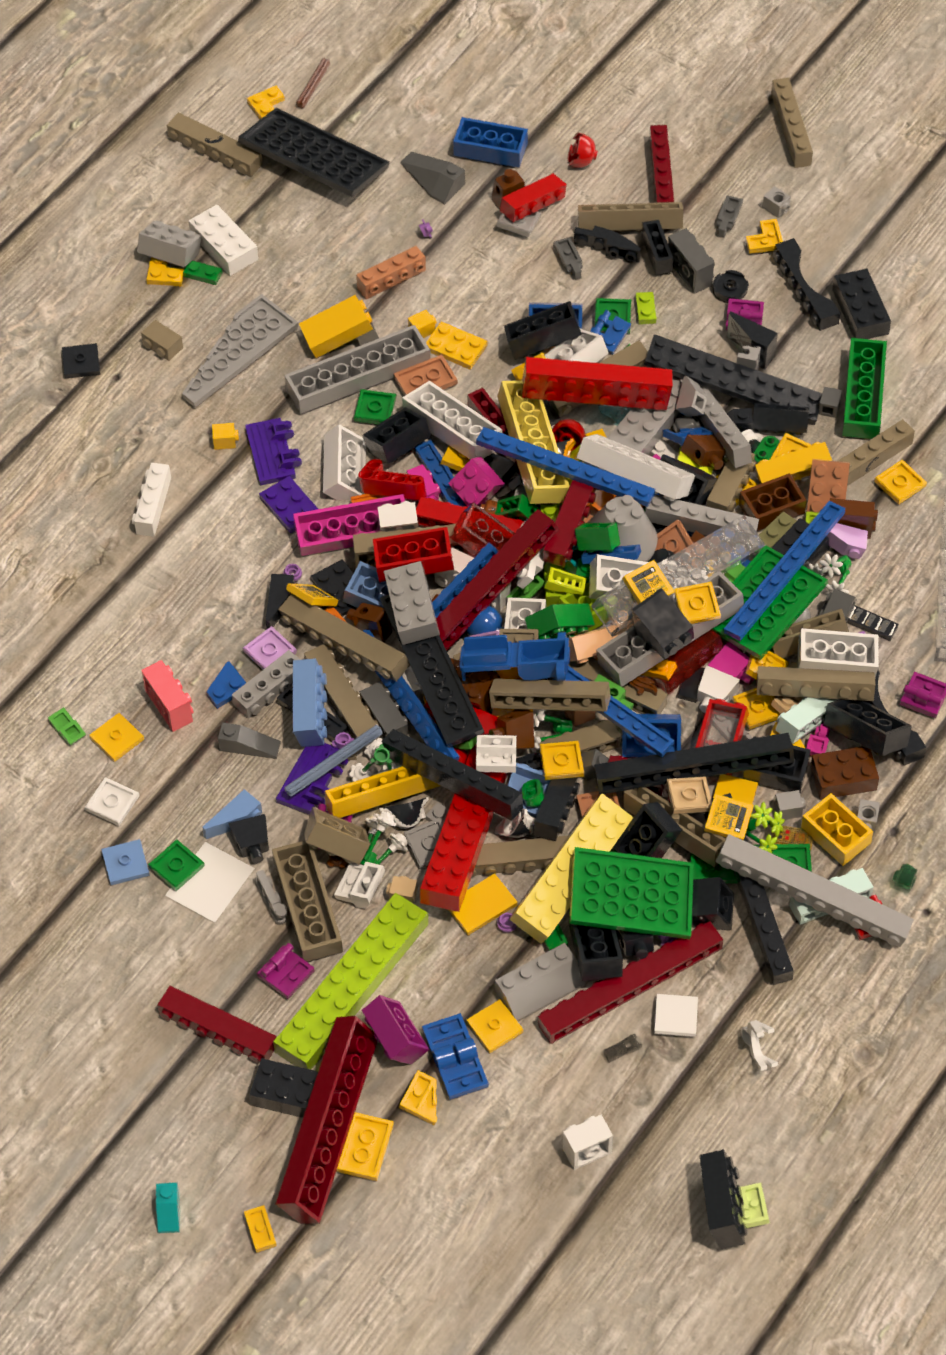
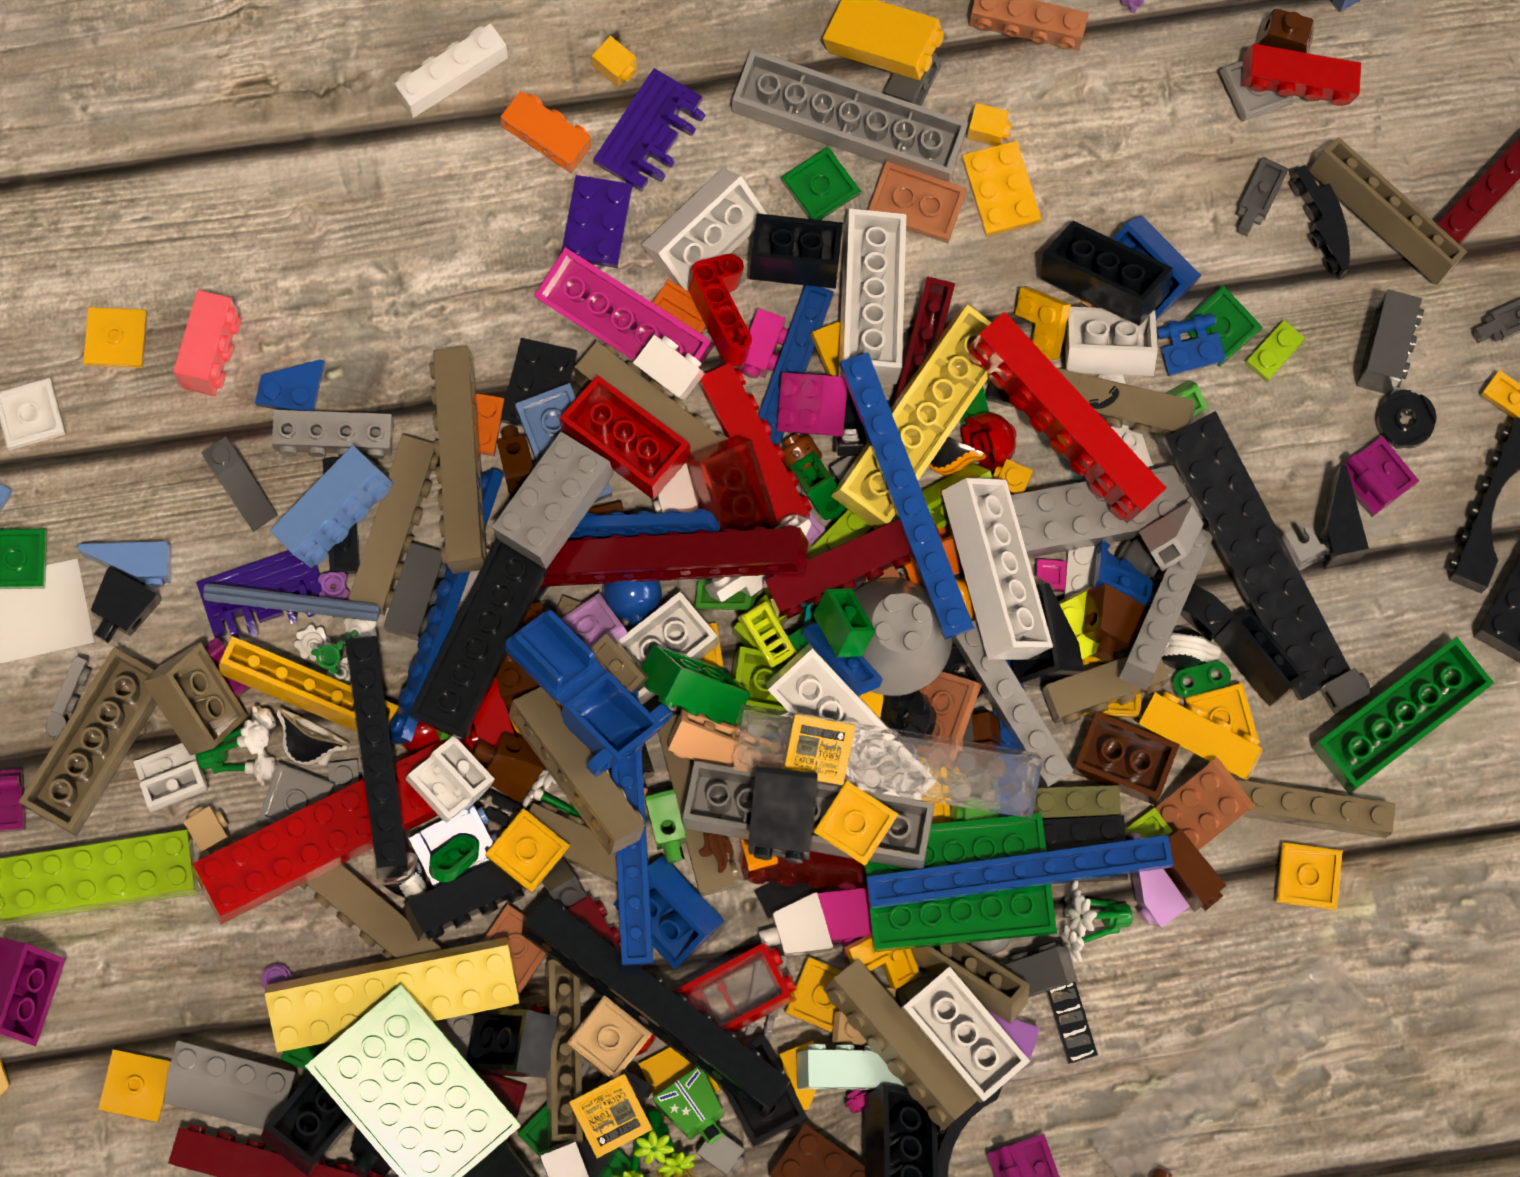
camera: 40 degrees right, 20 degrees up
bright green slope [48,707,86,745] -> none
lavender plate [243,626,297,670] -> none
black slope [265,574,298,629] -> none
medium lavender plate [283,564,302,581] -> none
yellow tile [286,583,339,607] -> none
blue plate [422,1013,489,1100] -> none
yellow tile [448,873,518,935] -> none
red cylinder [567,132,598,168] -> none
black brick [641,219,673,275] -> none
dark pink plate [806,734,829,756] -> none
none -> orange brick [500,91,591,174]
none -> bright green torso [652,1067,724,1145]

